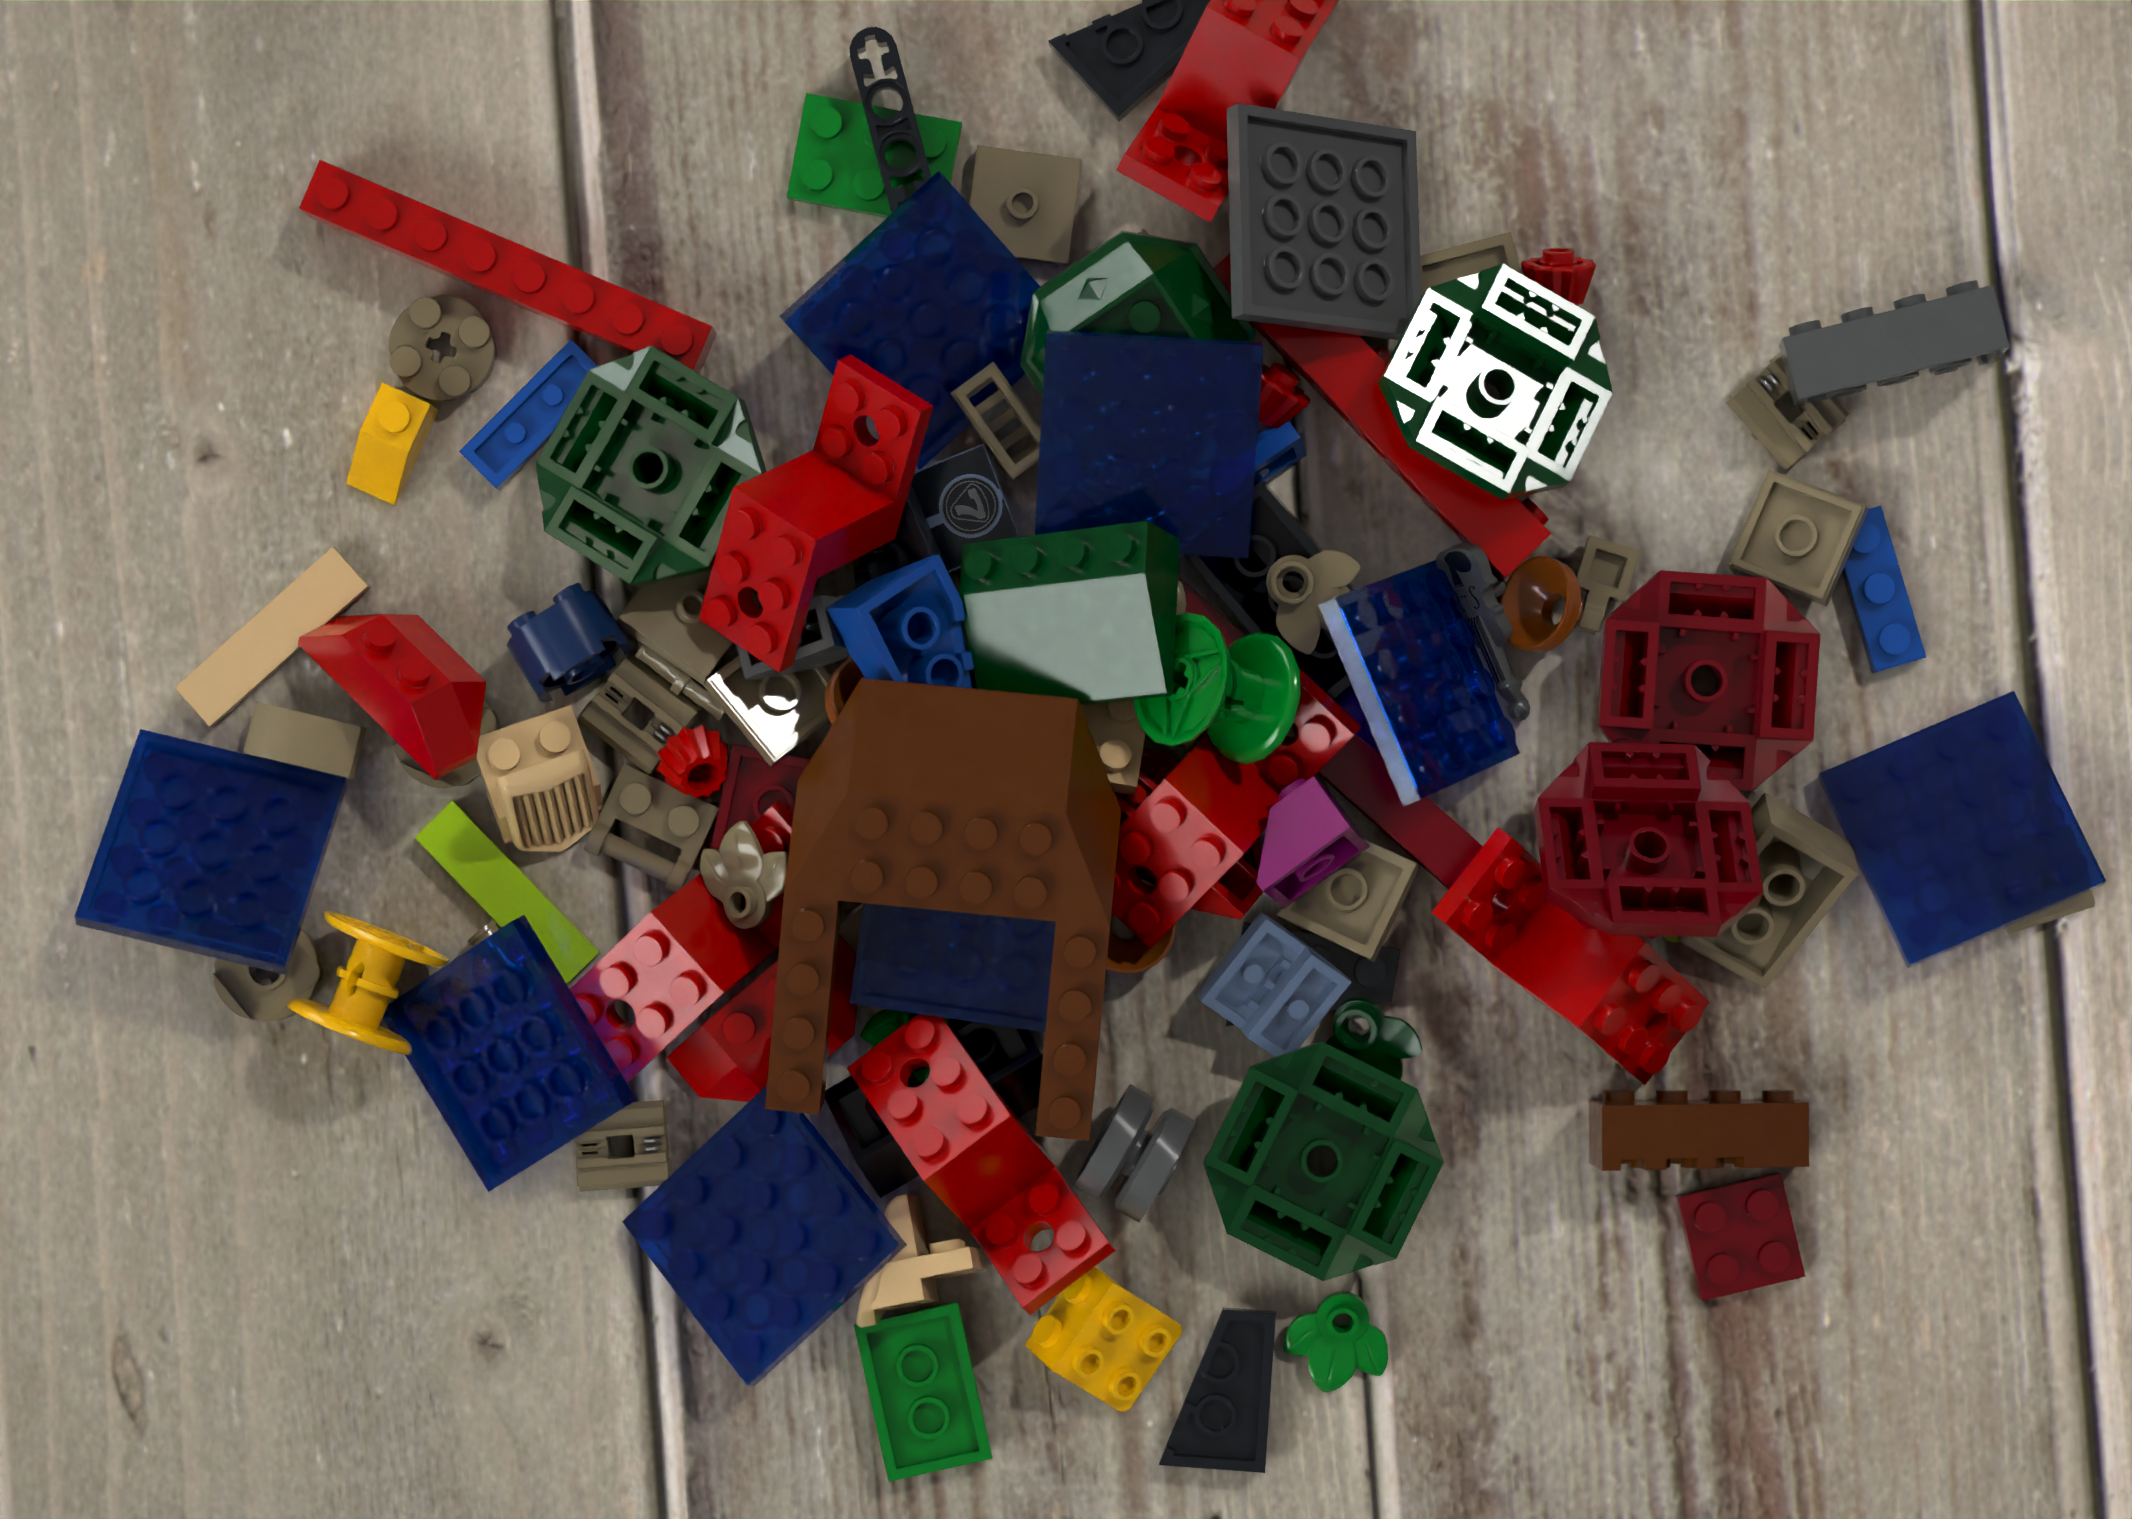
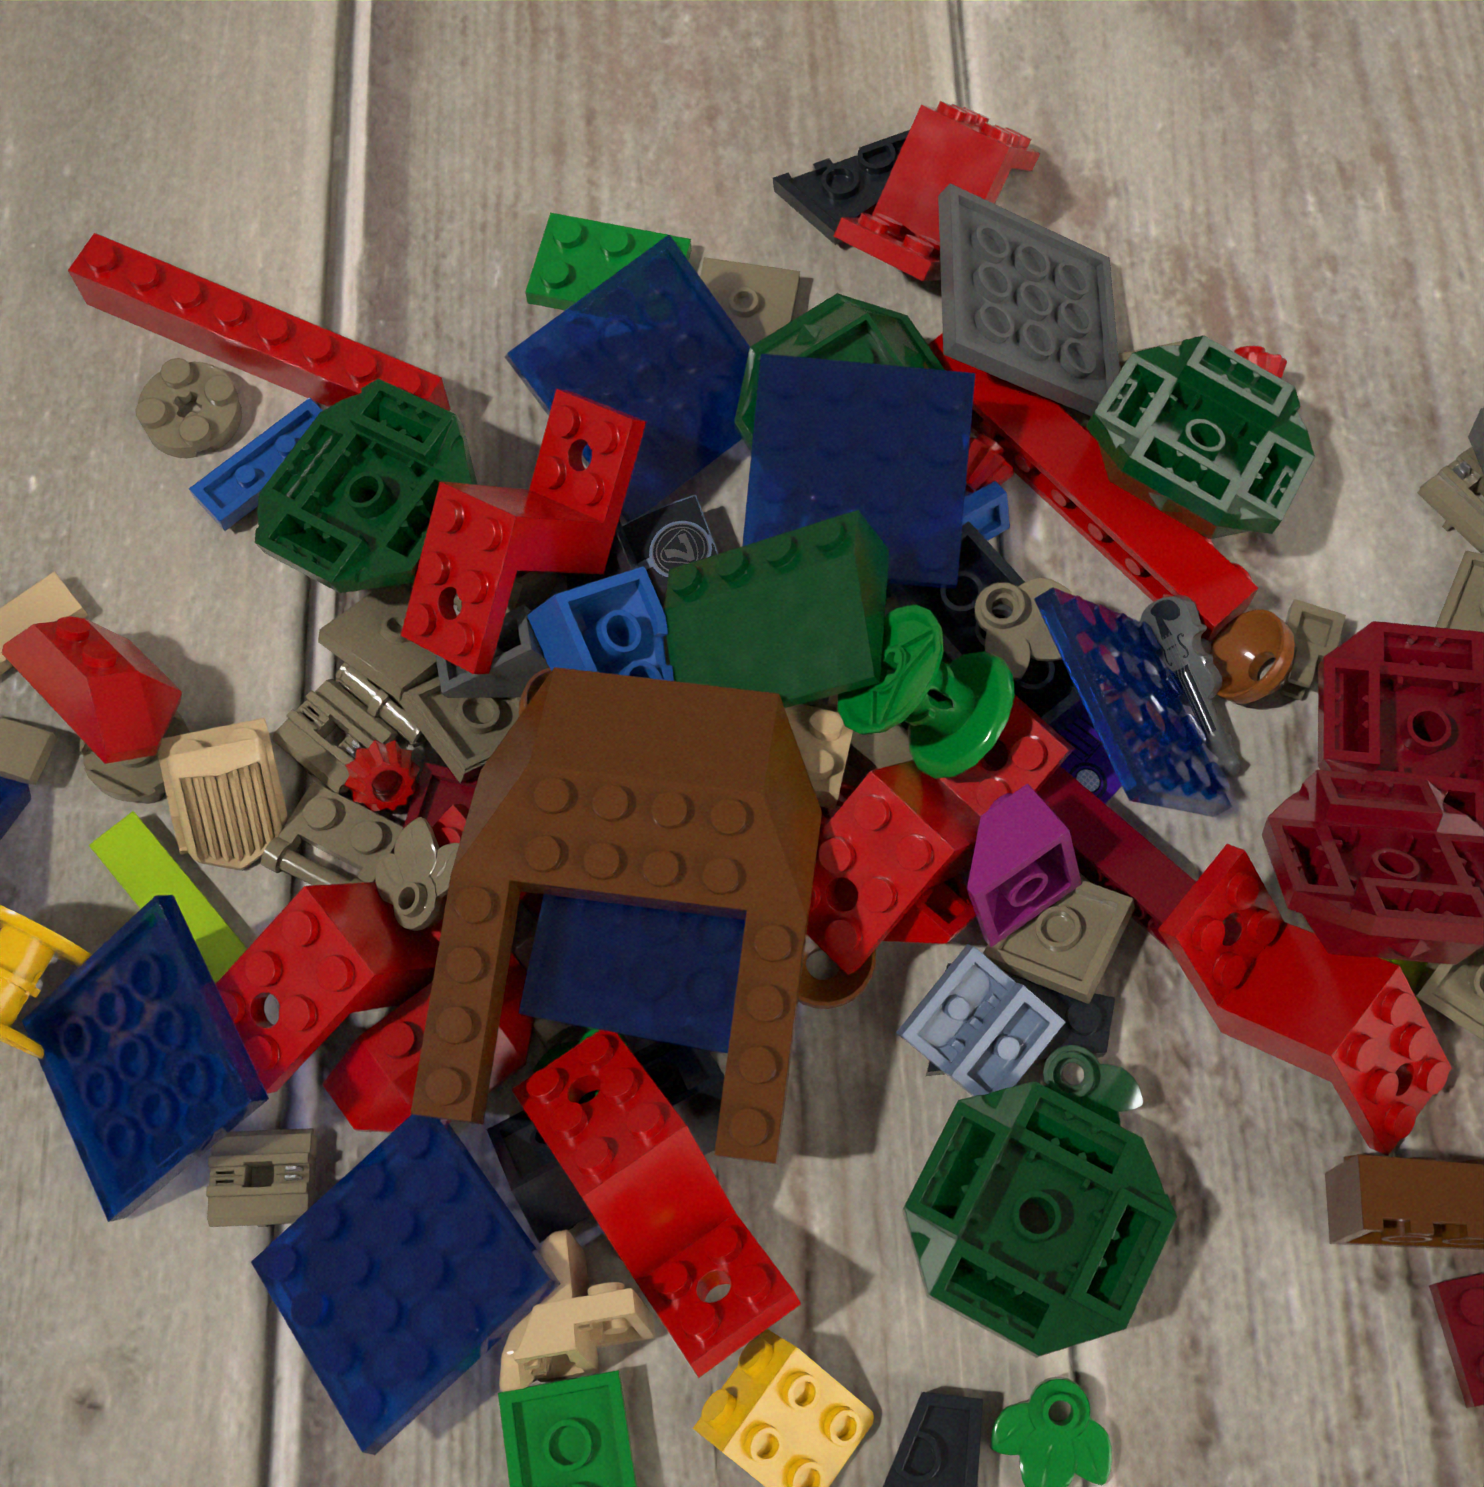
camera: 10 degrees right, 20 degrees down
yellow slope [346,382,439,506] -> none
dark blue brick [507,583,632,702] -> none
black beam [849,27,938,232] -> none
dark tan slope [950,362,1055,480] -> none
dark grey wheel [1073,1084,1196,1222] -> none

